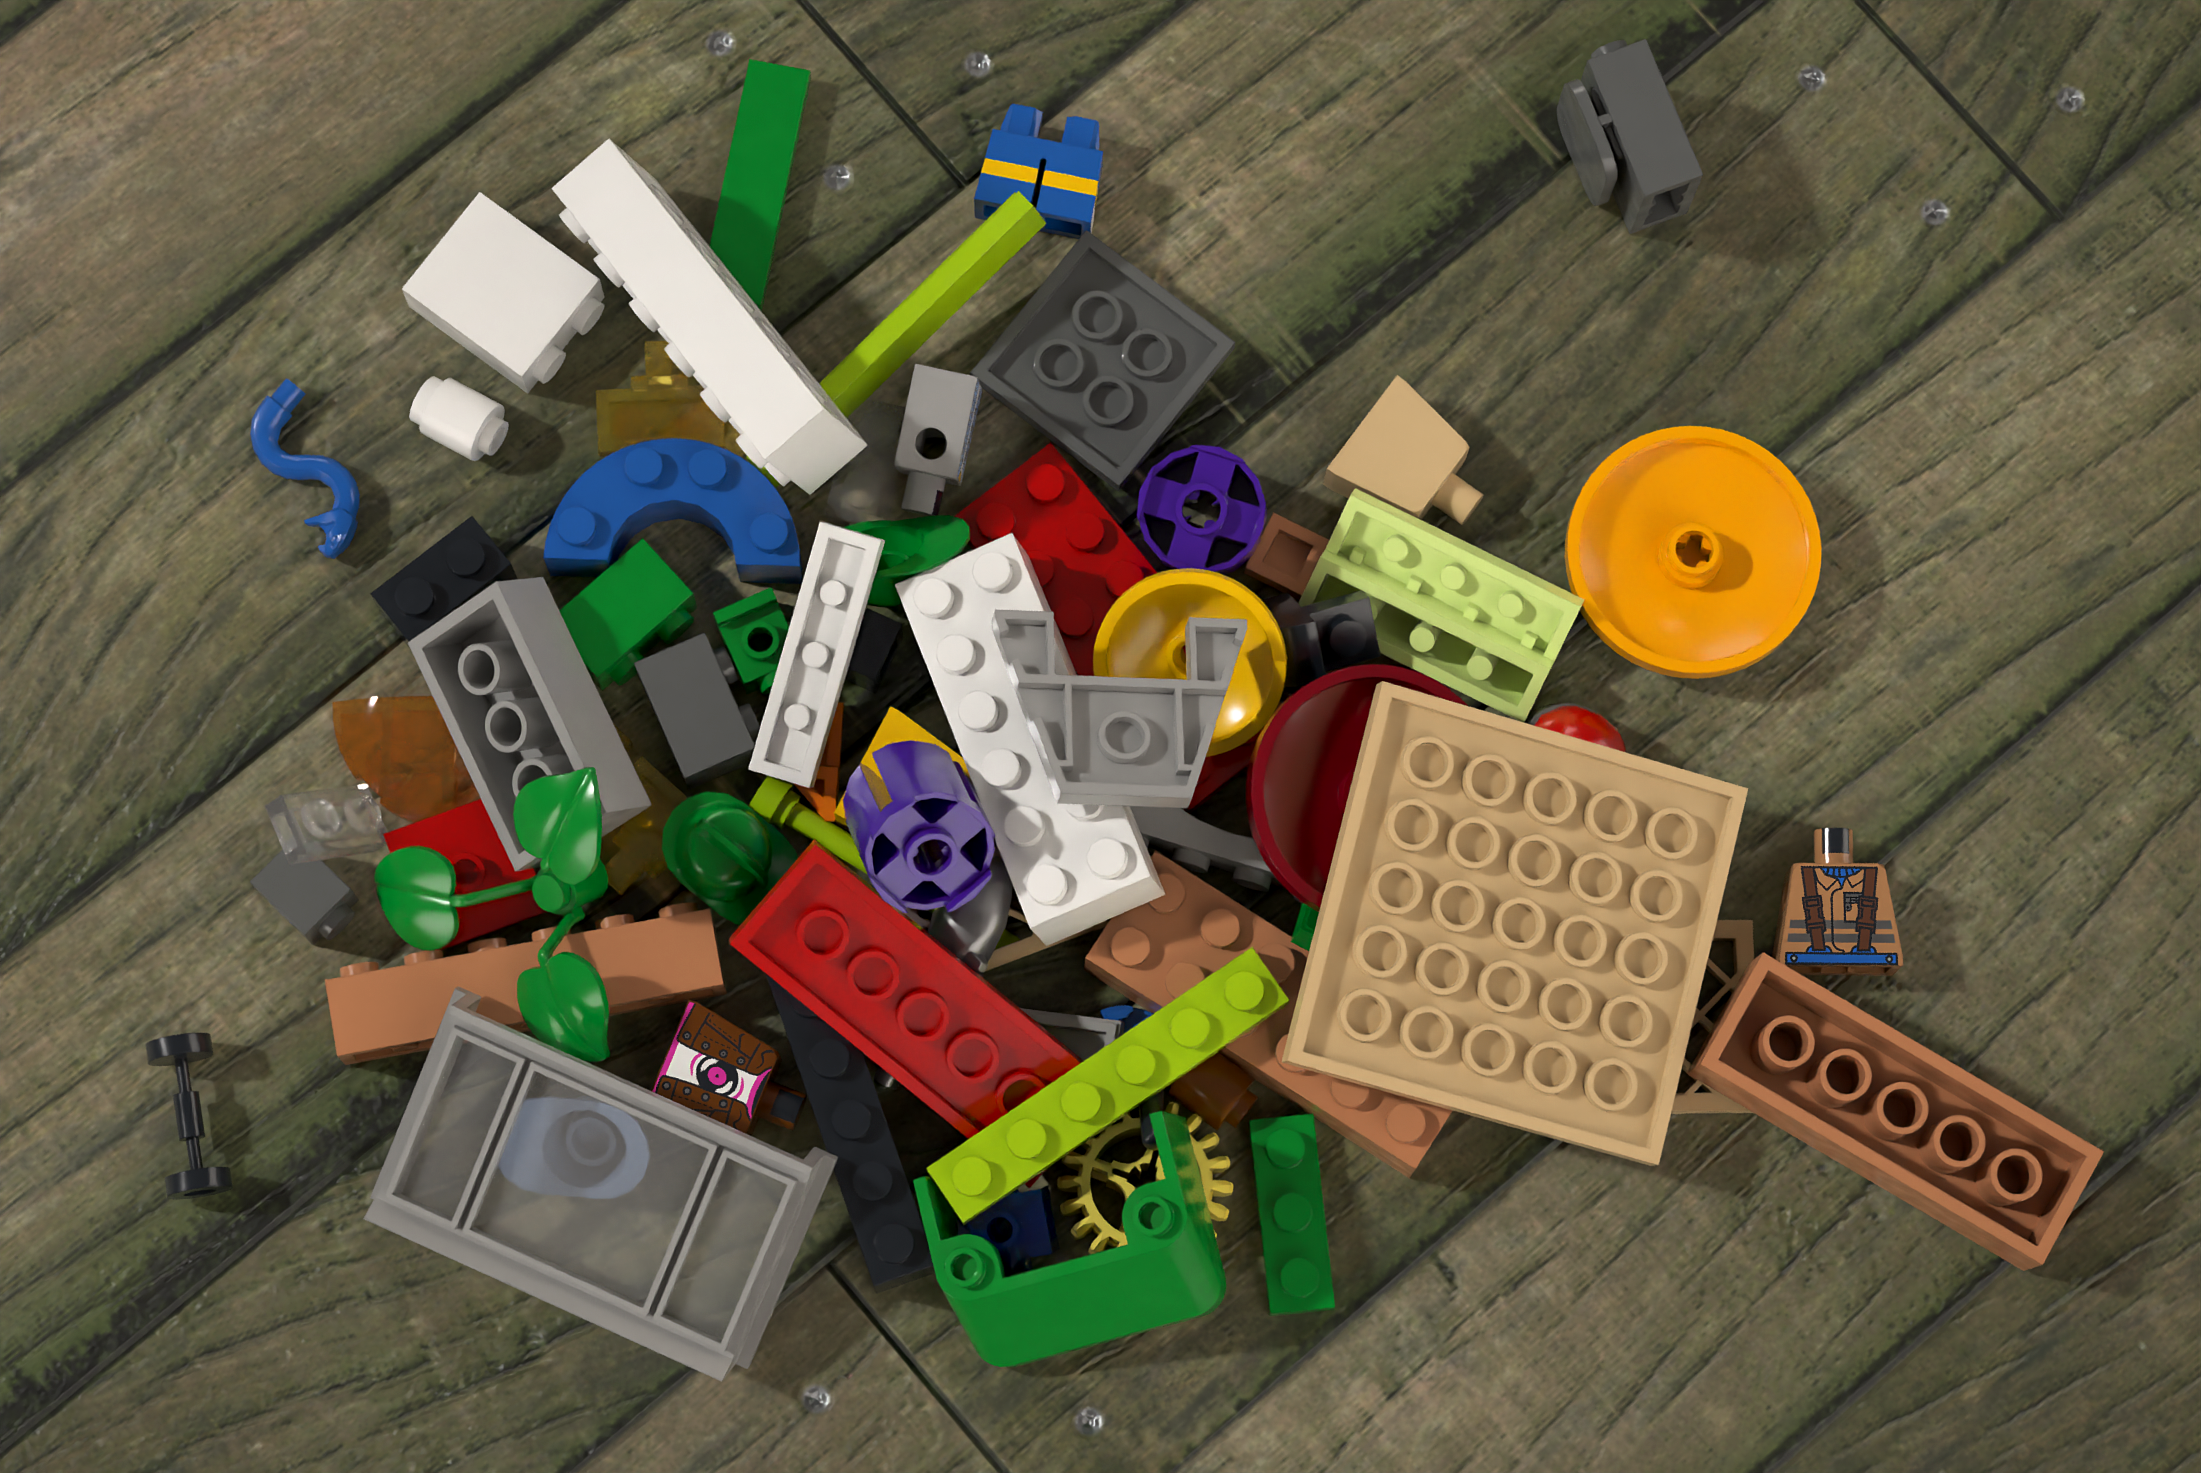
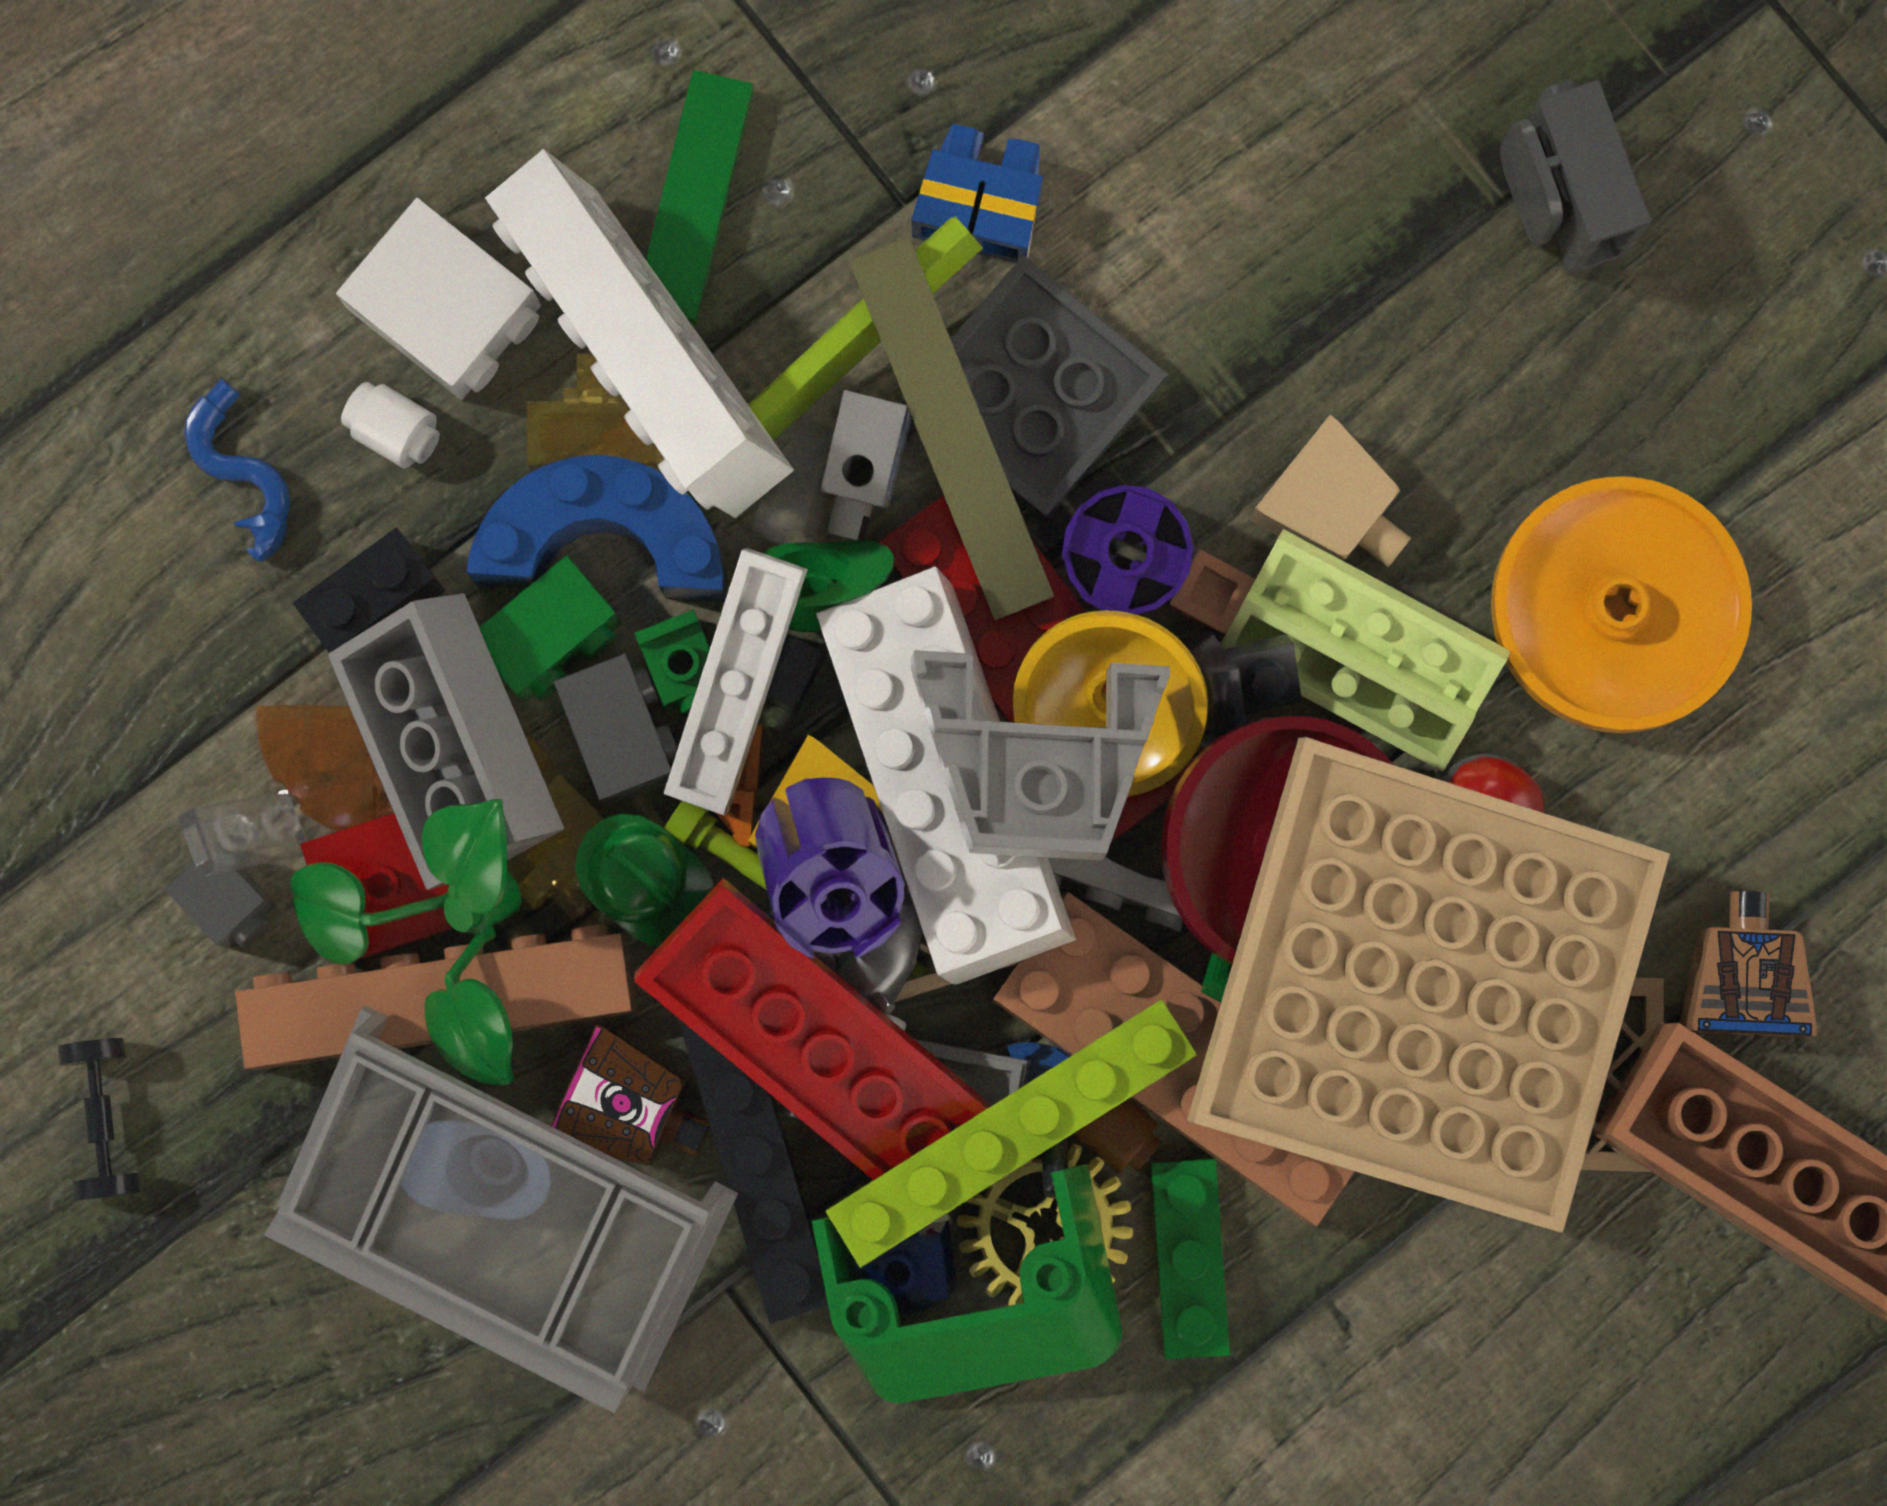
camera: 10 degrees right, 5 degrees up
none -> olive tile [848,236,1054,620]

